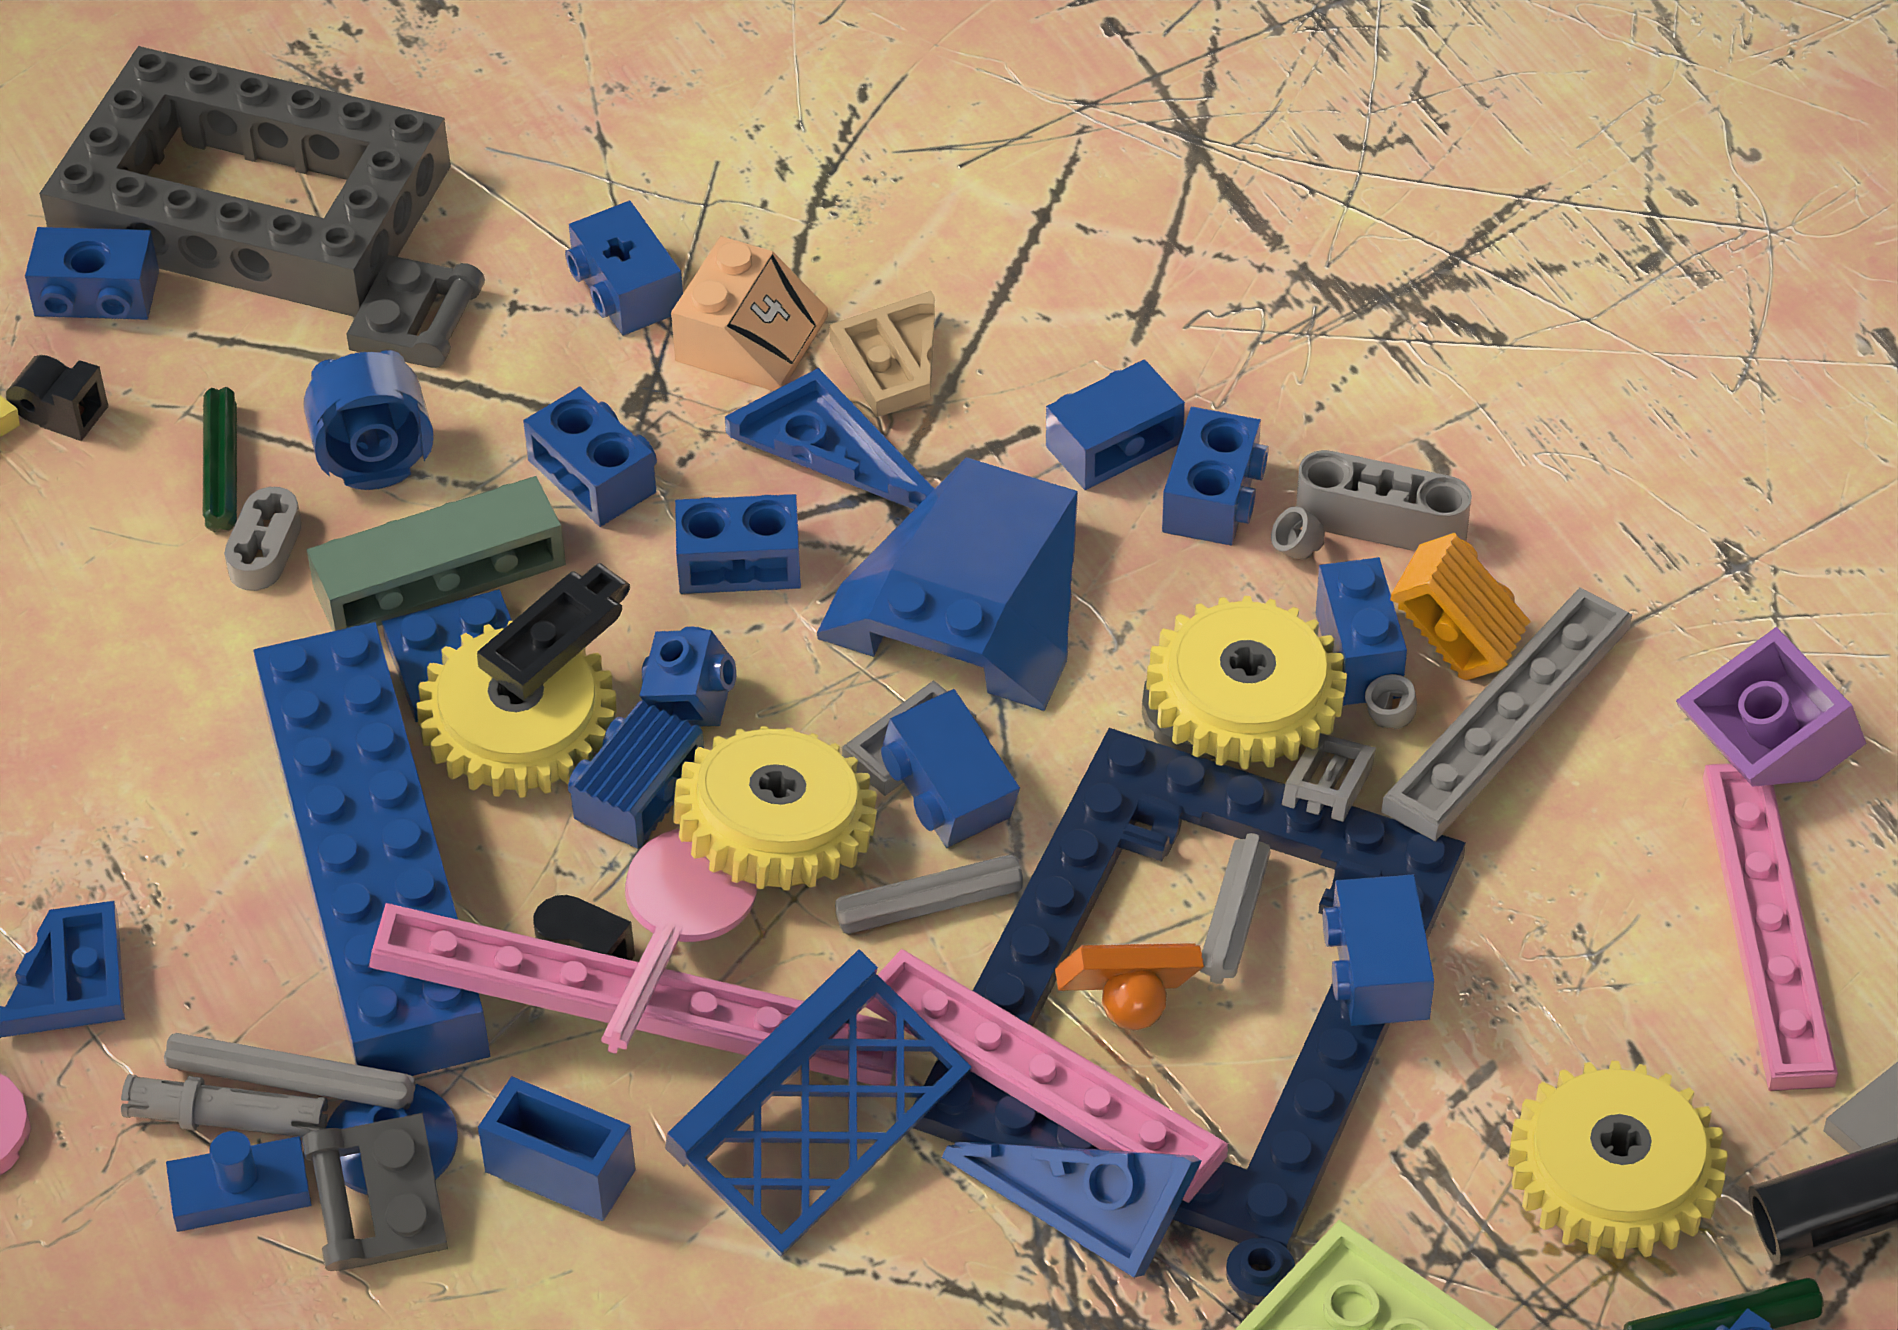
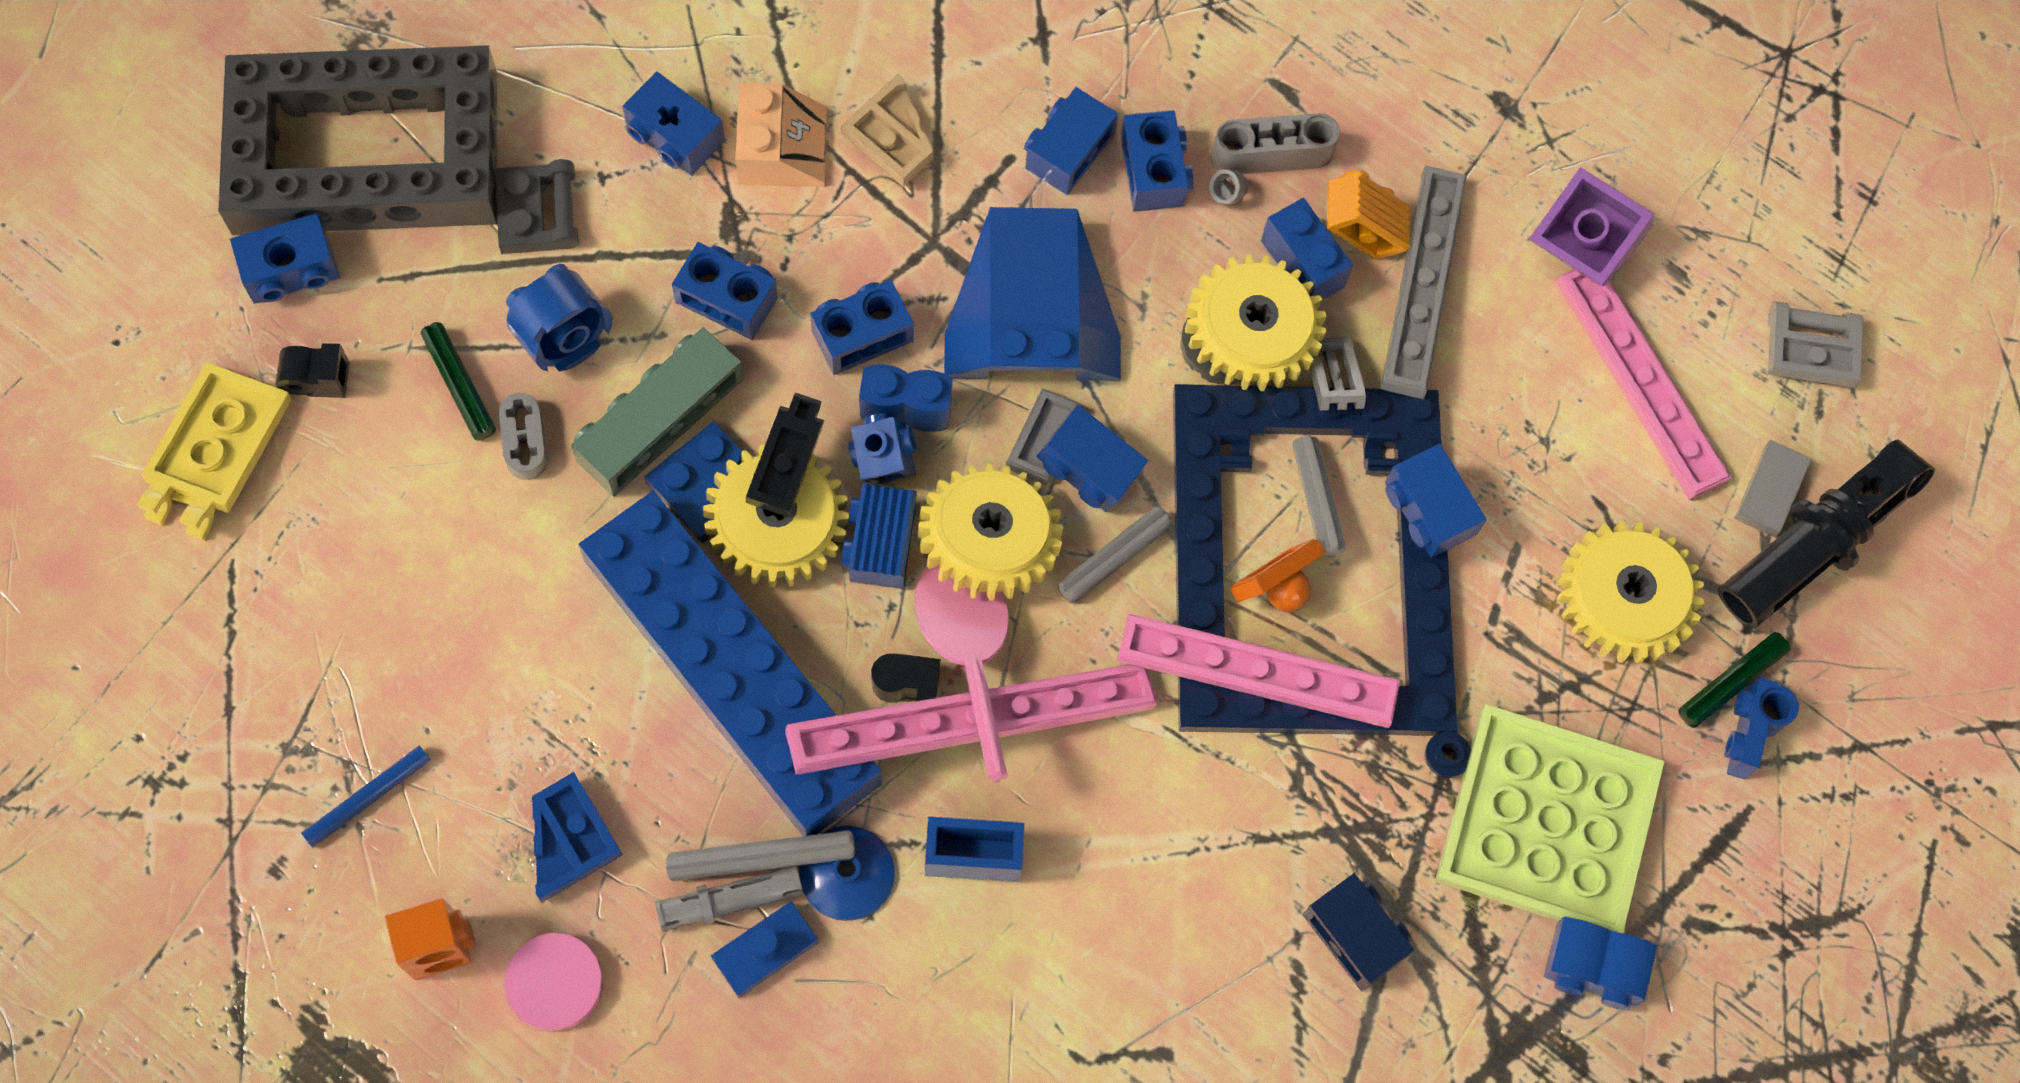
camera: 30 degrees left, 20 degrees up
dark grey plate [302,1113,448,1271] -> none
blue fence [665,949,971,1257] -> none
blue wing [725,368,934,509] -> none
blue wing [941,1141,1202,1278] -> none
light grey hinge [1365,674,1417,729] -> none
none -> blue brick [859,364,953,432]

